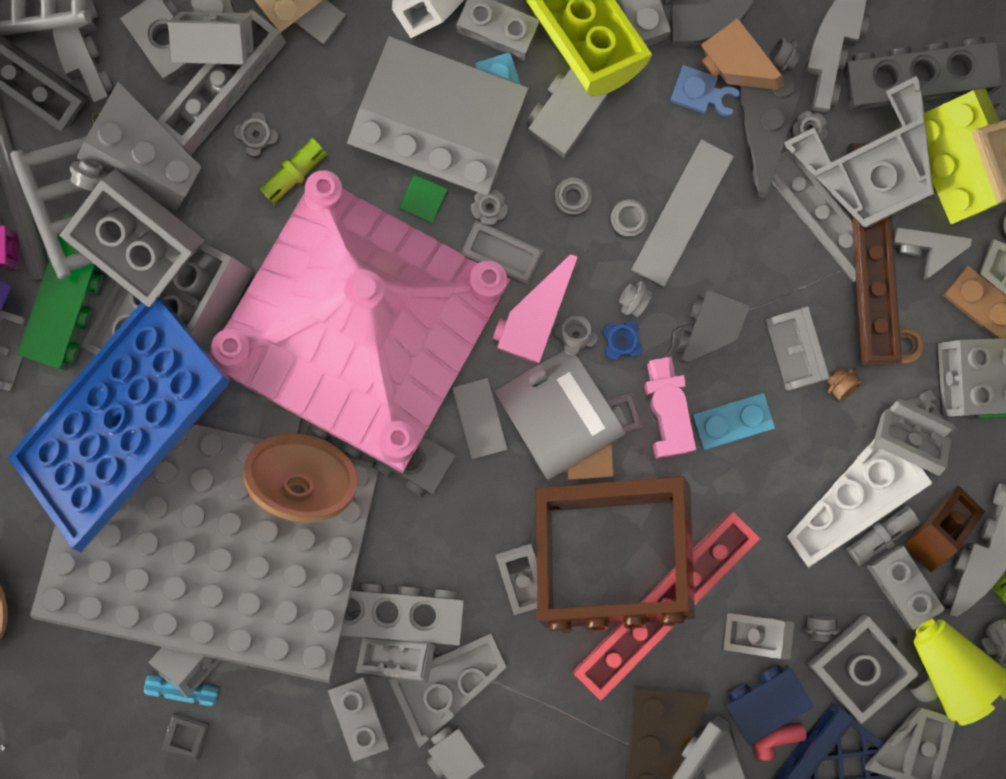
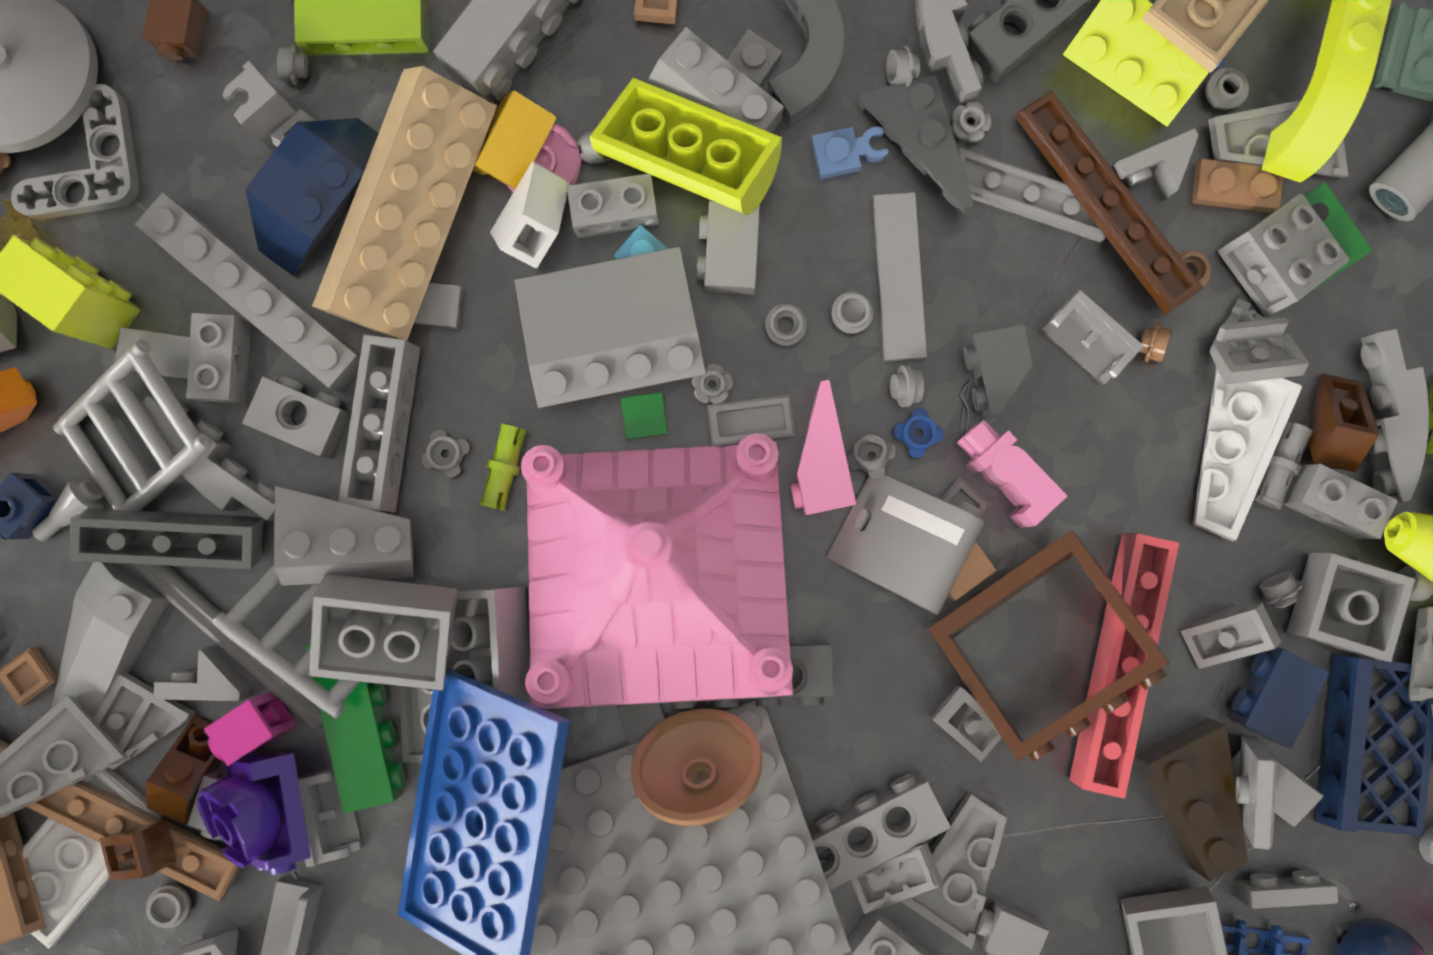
camera: 30 degrees left, 0 degrees up
light grey plate [70,158,107,191] -> none
light grey hinge [168,12,253,64] -> none
light grey tile [452,378,508,459] -> none
medium azure plate [692,393,775,450] -> none
medium nougat slope [701,18,785,90] -> none
coral arm [752,723,806,762] -> none
light grey wing [784,76,934,228] -> none

